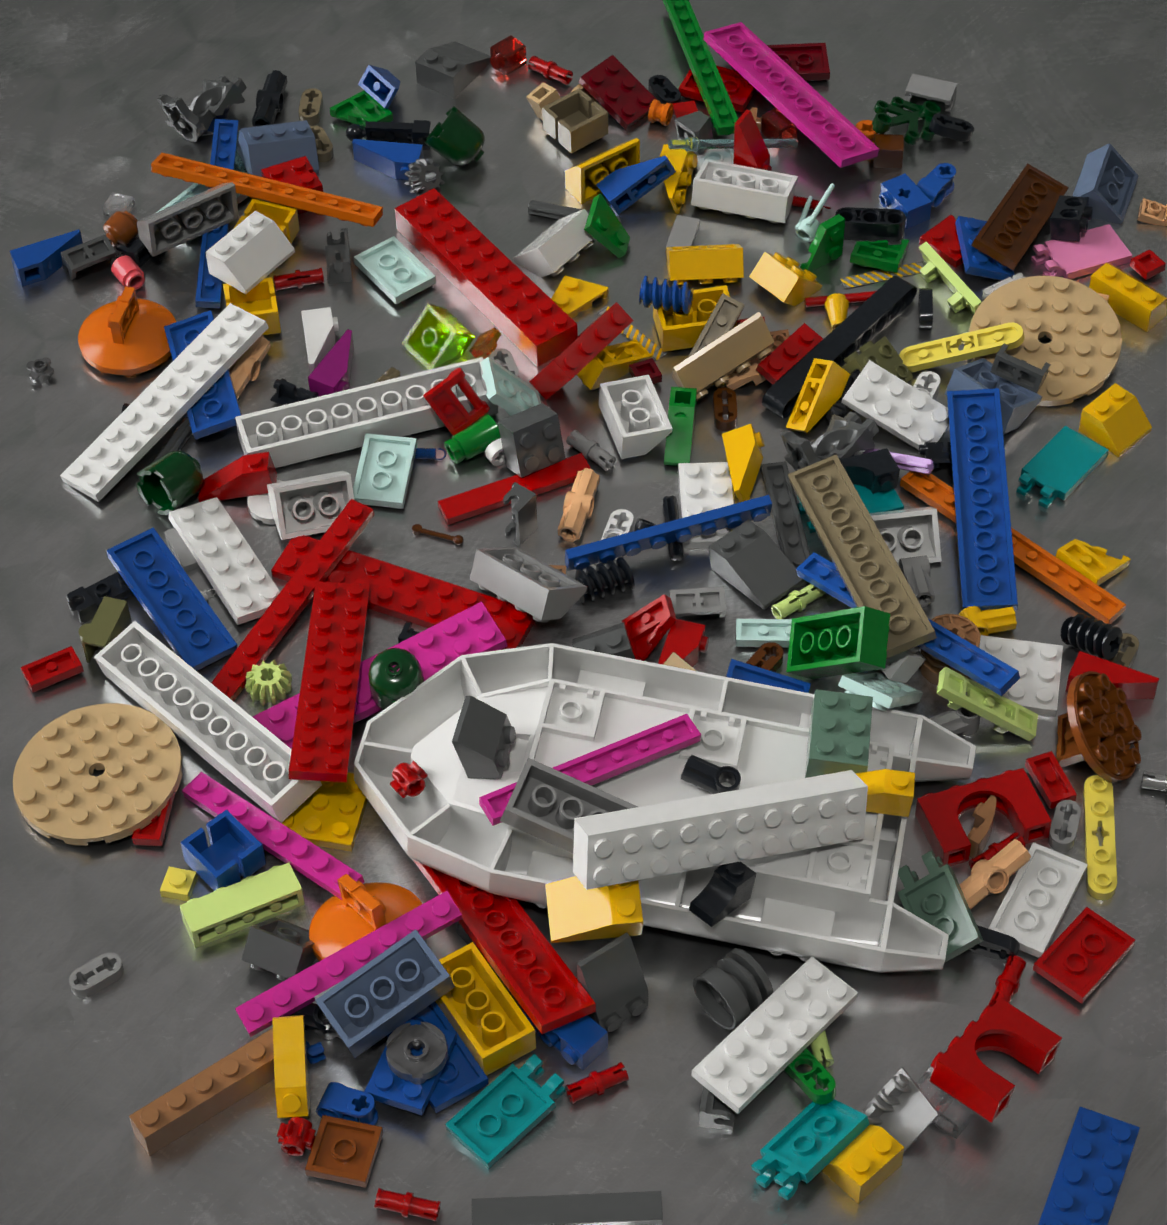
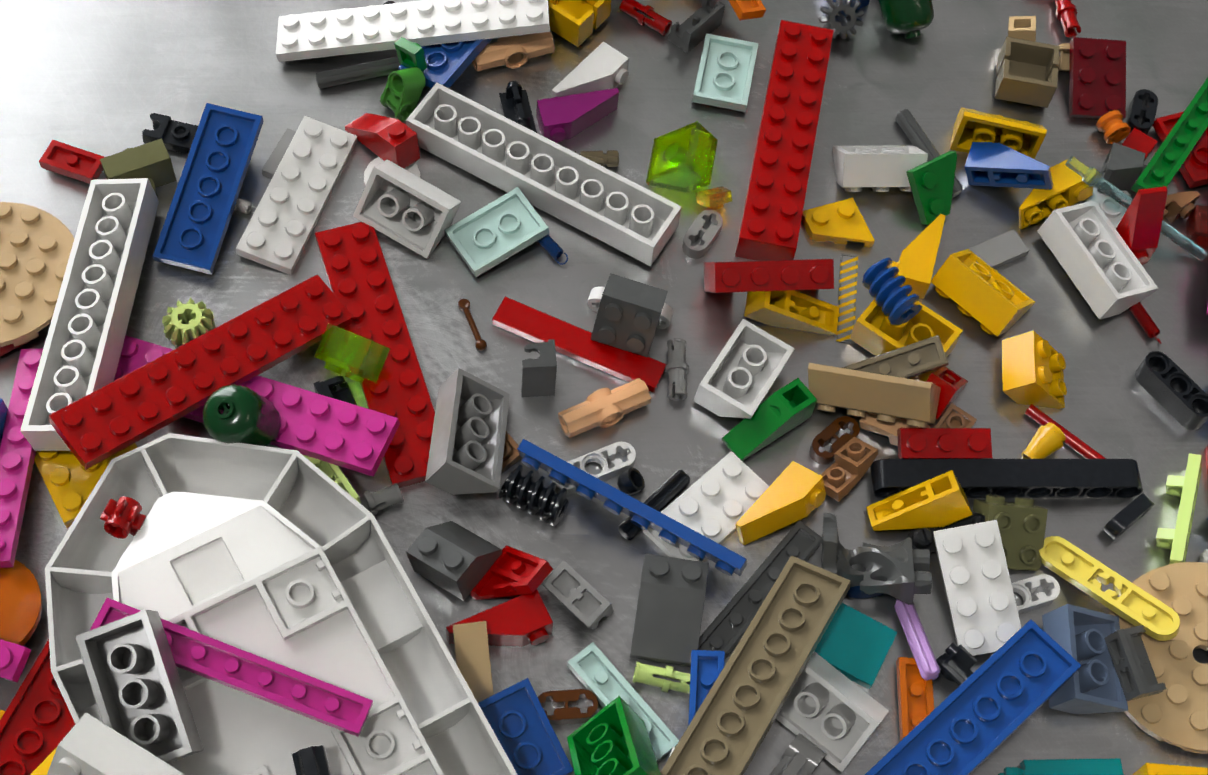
camera: 40 degrees right, 10 degrees up
dark green cylinder [136,451,203,515] -> none
red plate [211,499,374,702] -> none
red plate [423,368,490,435] -> none
green plant [444,414,501,464] -> none
dark grey slope [452,696,516,779] -> none
light aqua plate [481,357,541,416] -> none
dark red plate [629,358,662,384] -> none
light aqua plant [795,183,835,242] -> none
green wing [800,214,845,272] -> none
sticker [840,261,926,289] -> none
black arch [840,448,900,494] -> none
green wing [850,239,909,273] -> none
none -> clear neon green brick [314,323,390,383]
none -> bright green piece [380,67,425,122]
none -> green plate [394,37,427,72]
none -> medium nougat slope [820,437,878,502]
none -> yellow slope [890,214,946,299]

